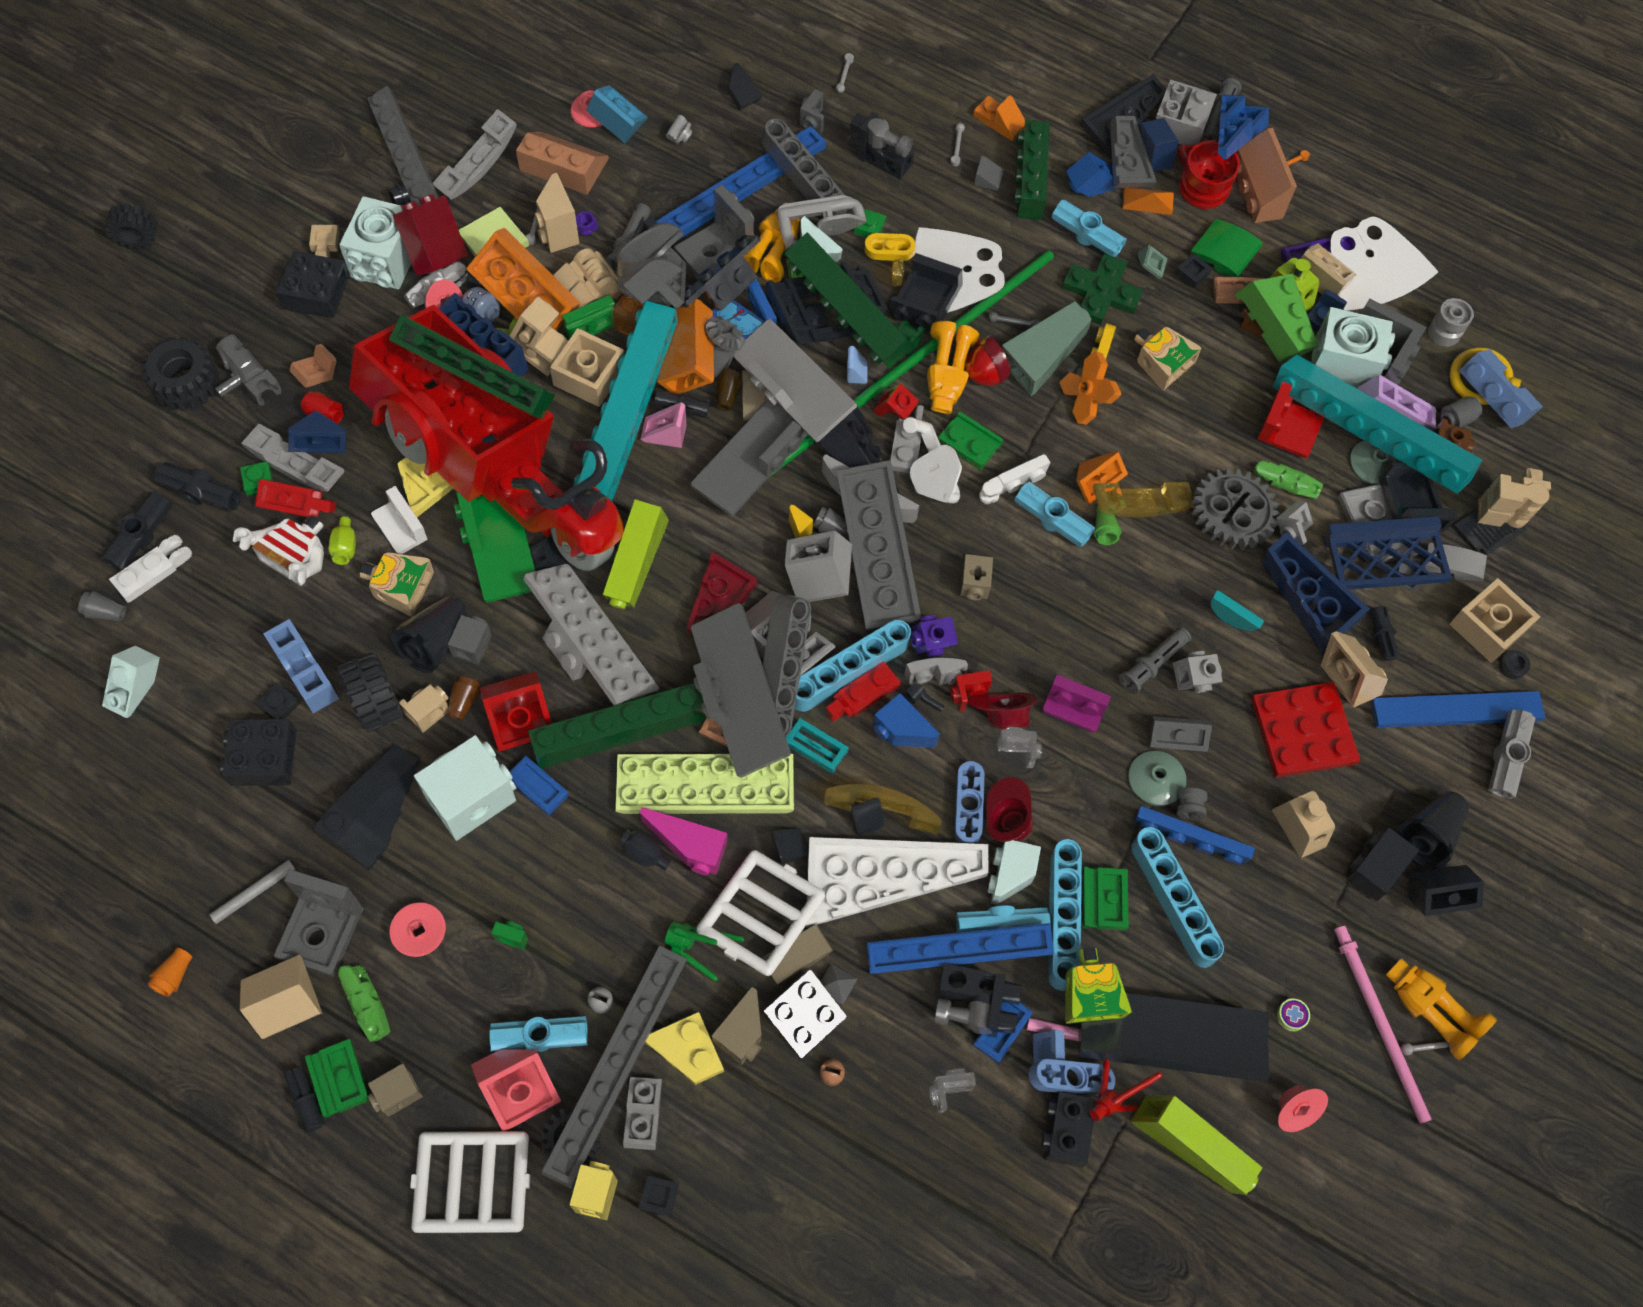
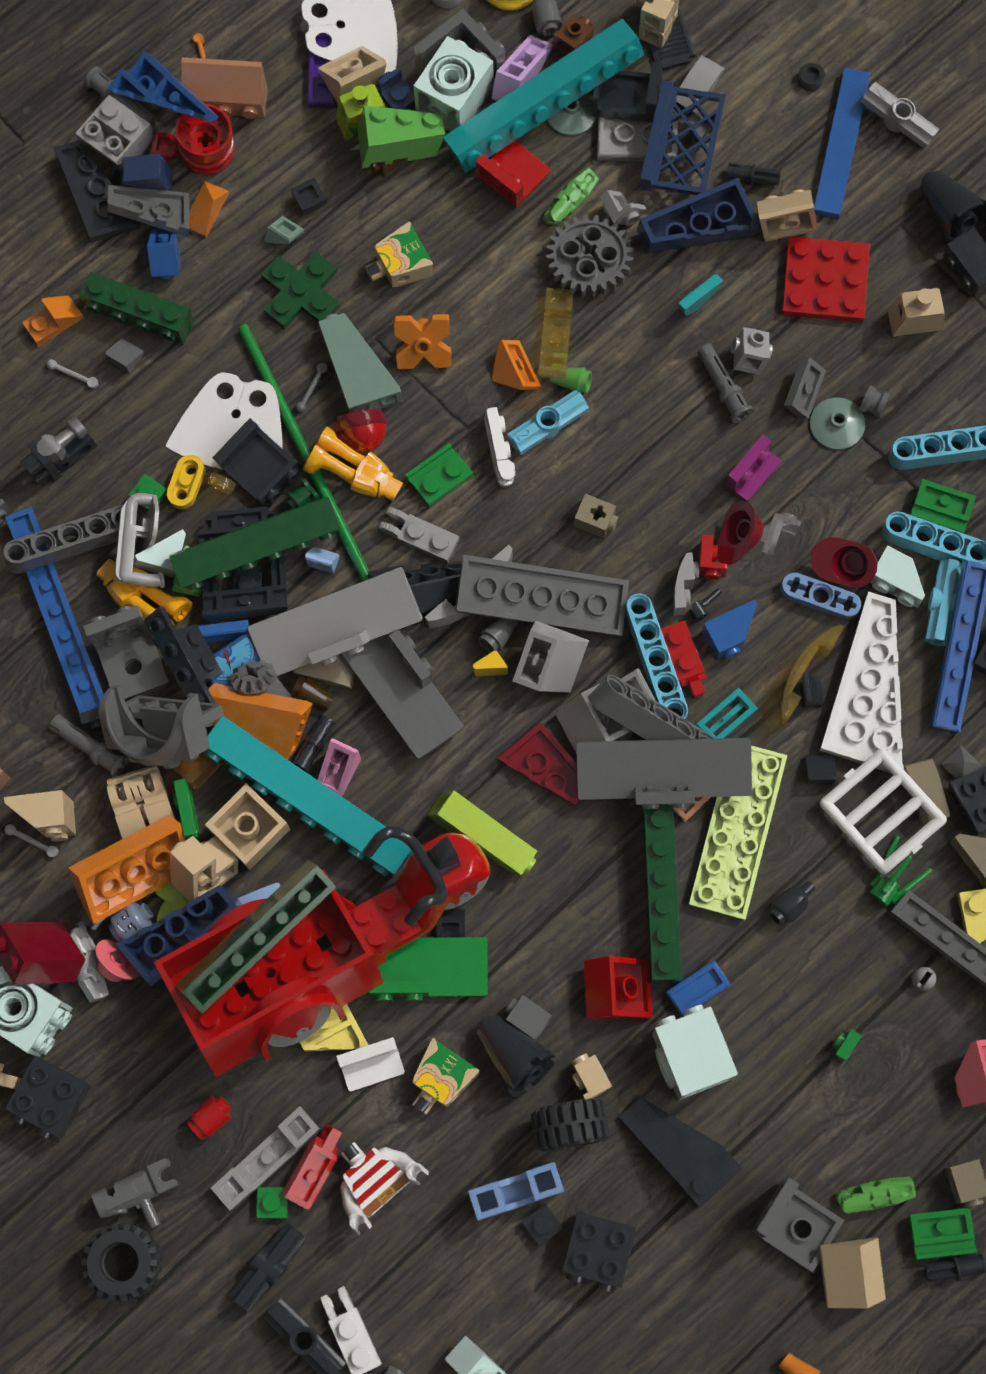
camera: 65 degrees left, 10 degrees up
light grey bar [209,860,296,924] -> none
dark blue slope [288,410,346,453] -> none
nougat bracket [290,344,336,388] -> none
lime plant [328,517,356,565] -> none
coral piece [390,903,446,957] -> none
reddish brown cone [447,676,481,721] -> none
yellowish green tile [459,207,529,257] -> none
medium azure piece [490,1016,588,1053] -> none
light grey bracket [523,564,659,706] -> none
dark purple plate [575,211,598,236] -> none
dark pink slope [640,807,727,875] -> none
red bracket [872,383,919,420] -> none
white piece [903,417,962,504] -> none
dark purple brick [910,615,958,657] -> none
medium azure piece [1052,200,1126,257] -> none
yellow plate [1091,323,1116,359] -> none
blue plate [1133,806,1255,865] -> none
green slope [1191,219,1262,277] -> none
nougat plate [1212,277,1265,304] -> none
tan brick [1449,578,1541,663] -> none

